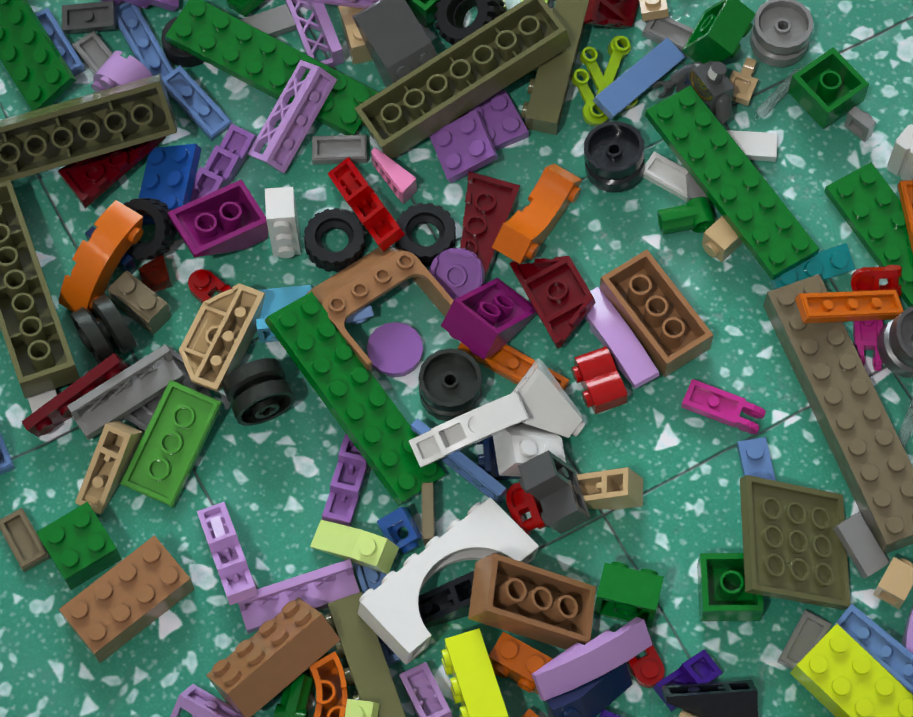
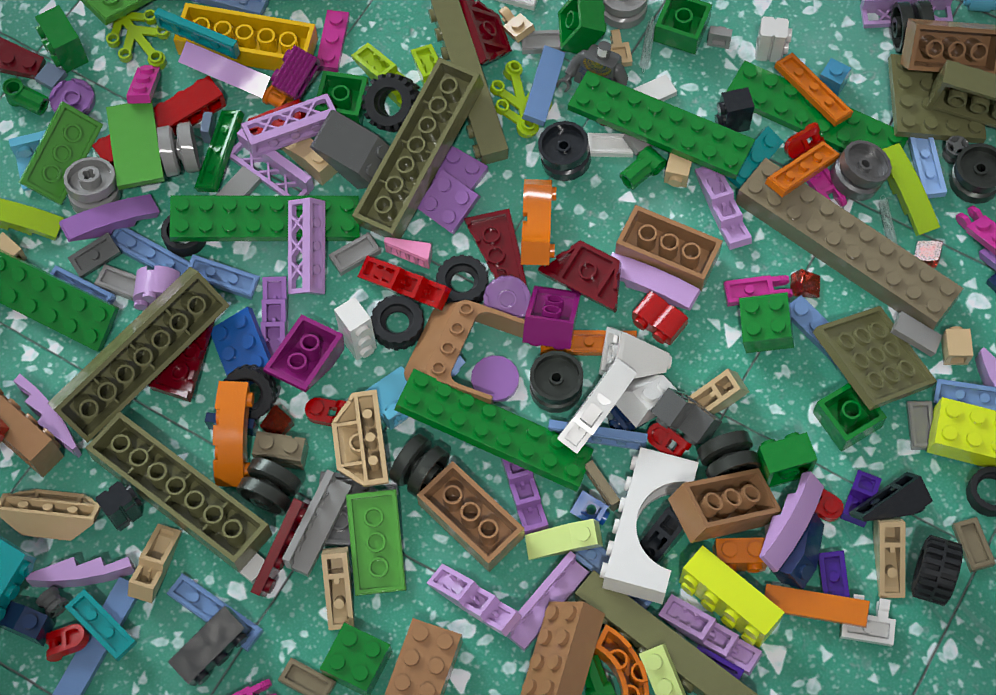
camera: 30 degrees left, 0 degrees up
none -> medium nougat brick [417,461,525,572]
none -> lavender slope [695,167,752,250]
none -> pearl dark grey wheel [697,430,761,478]
none -> black brick [715,87,755,132]
none -> green brick [739,292,794,353]
none -> clear red slope [790,269,820,298]

